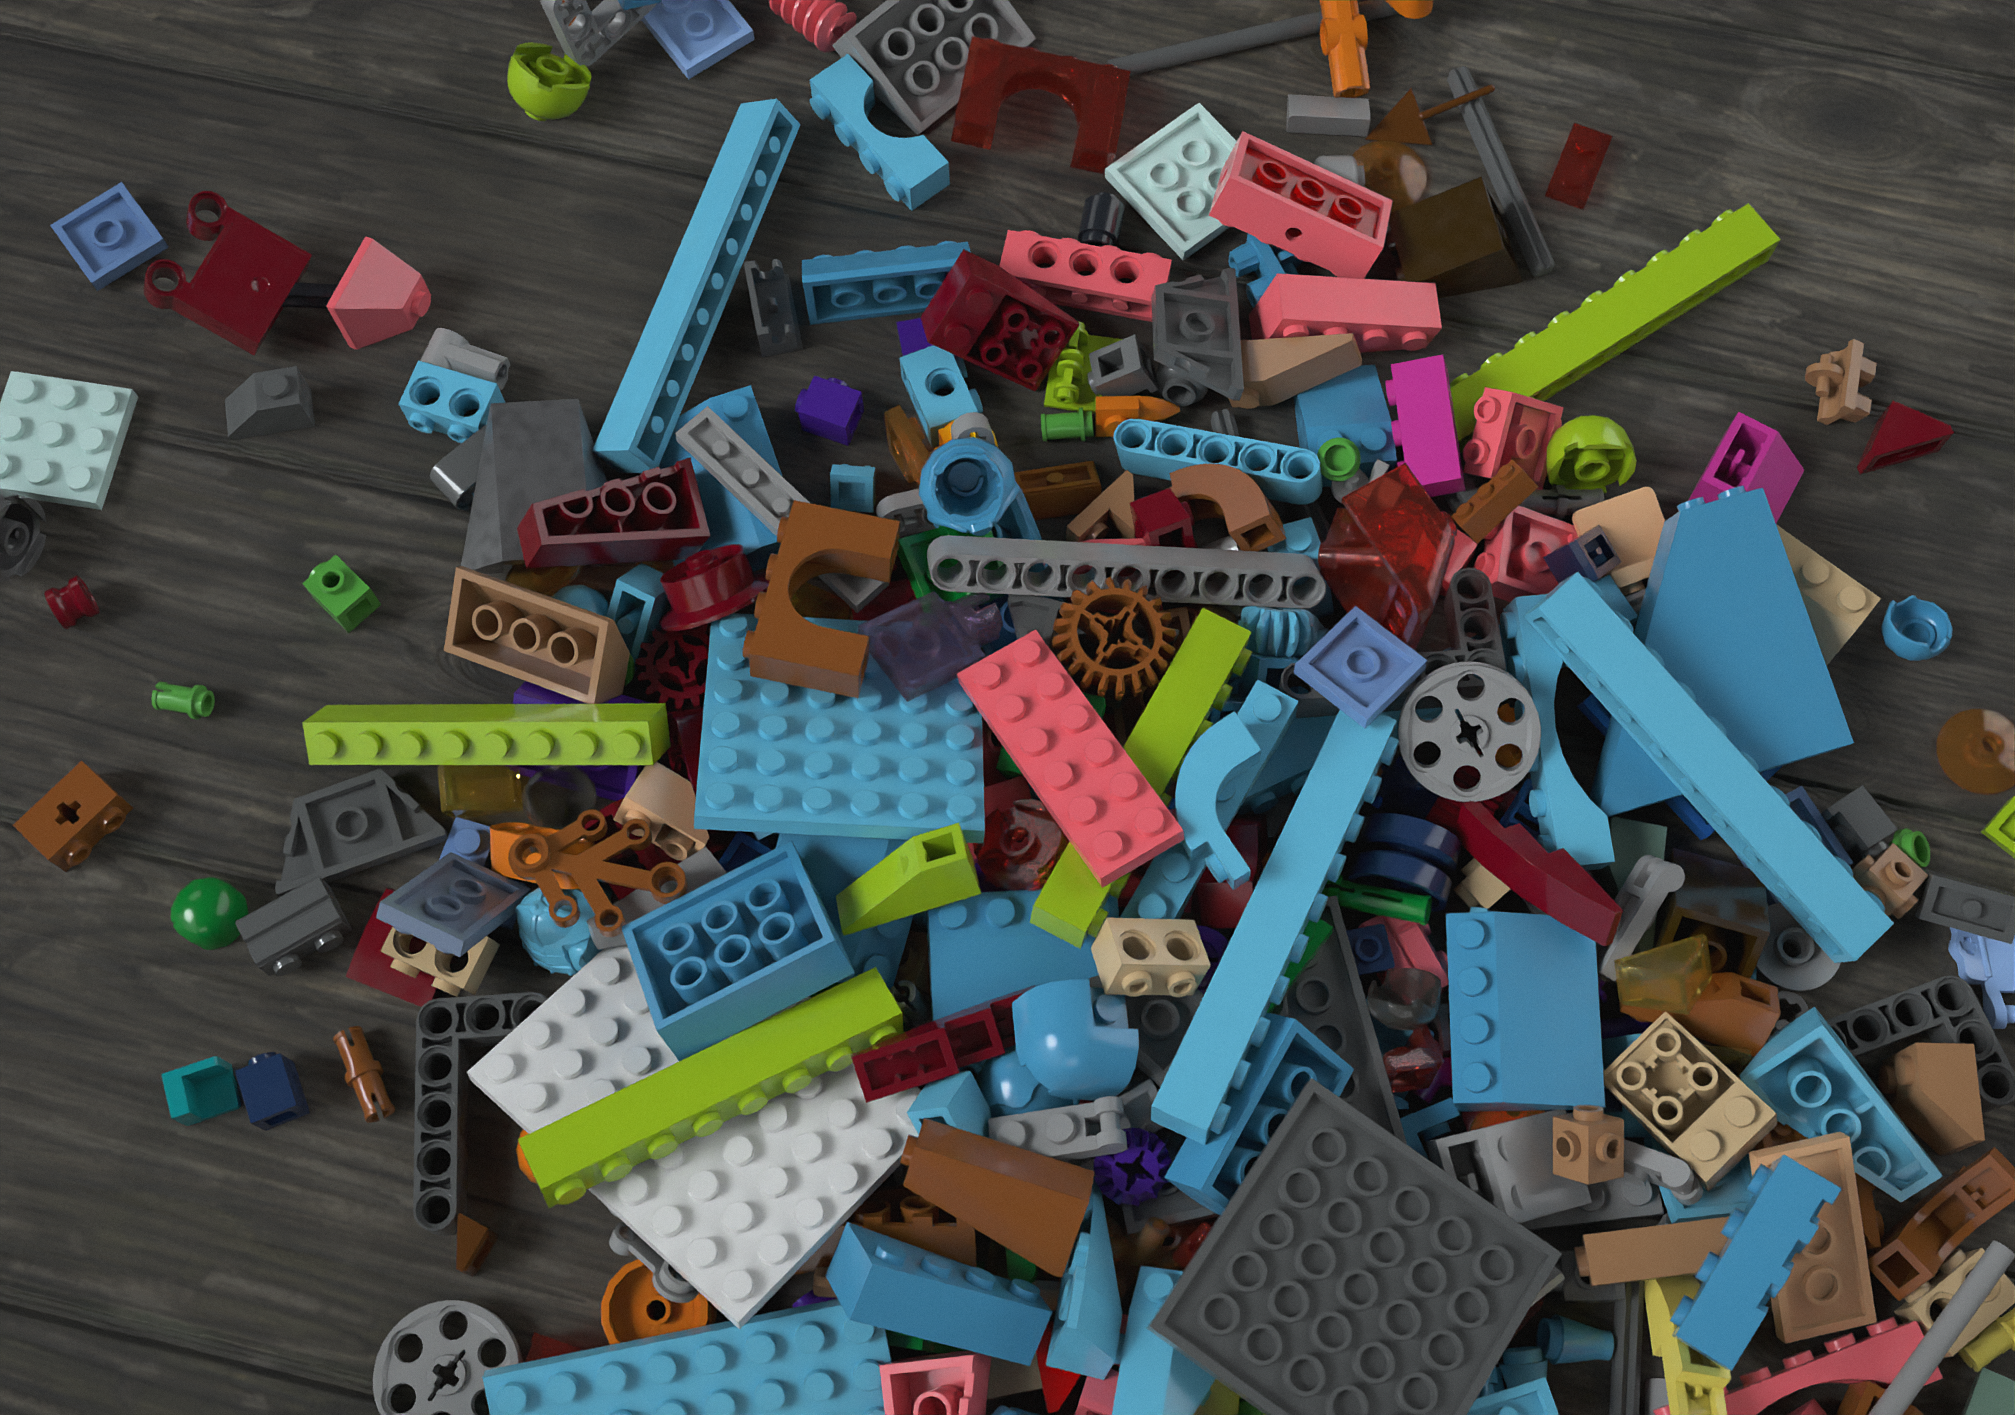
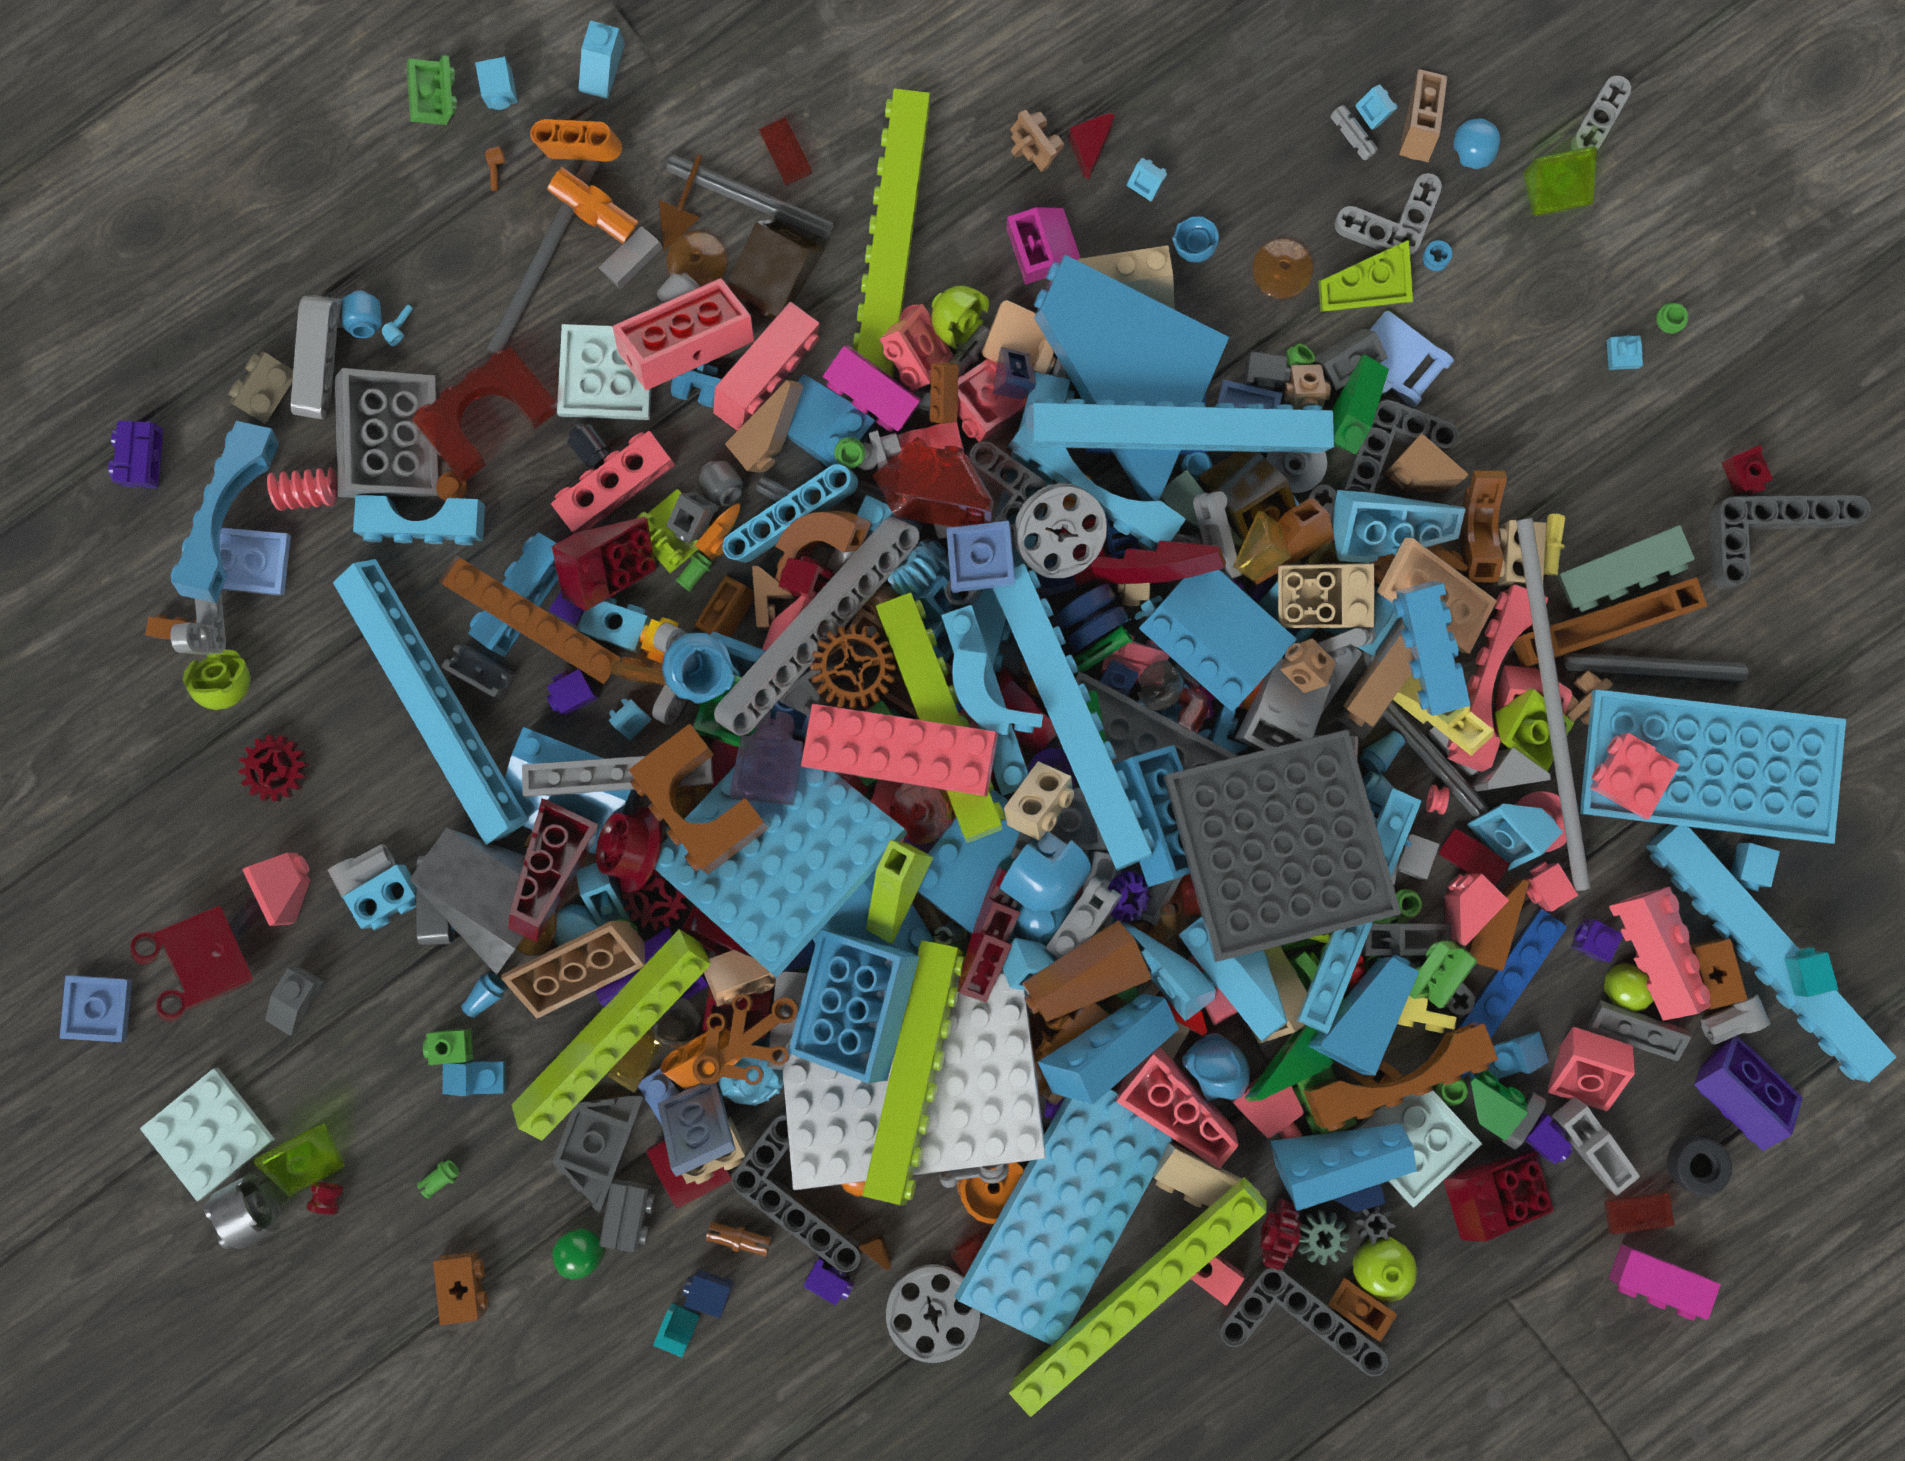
camera: 50 degrees left, 15 degrees up
dark grey wing [1151,268,1244,401] -> none
none -> dark red gear [238,735,309,802]
none -> clear neon green slope [254,1124,345,1197]
none -> dark orange plate [436,472,467,501]
none -> dark orange arch [439,555,621,684]
none -> dark azure slope [443,1061,506,1096]
none -> dark azure cone [461,972,507,1018]
none -> dark purple brick [803,1256,855,1306]
none -> medium azure tile [1126,158,1167,201]
none -> dark azure plate [1181,452,1212,481]
none -> green slope [1331,354,1389,455]

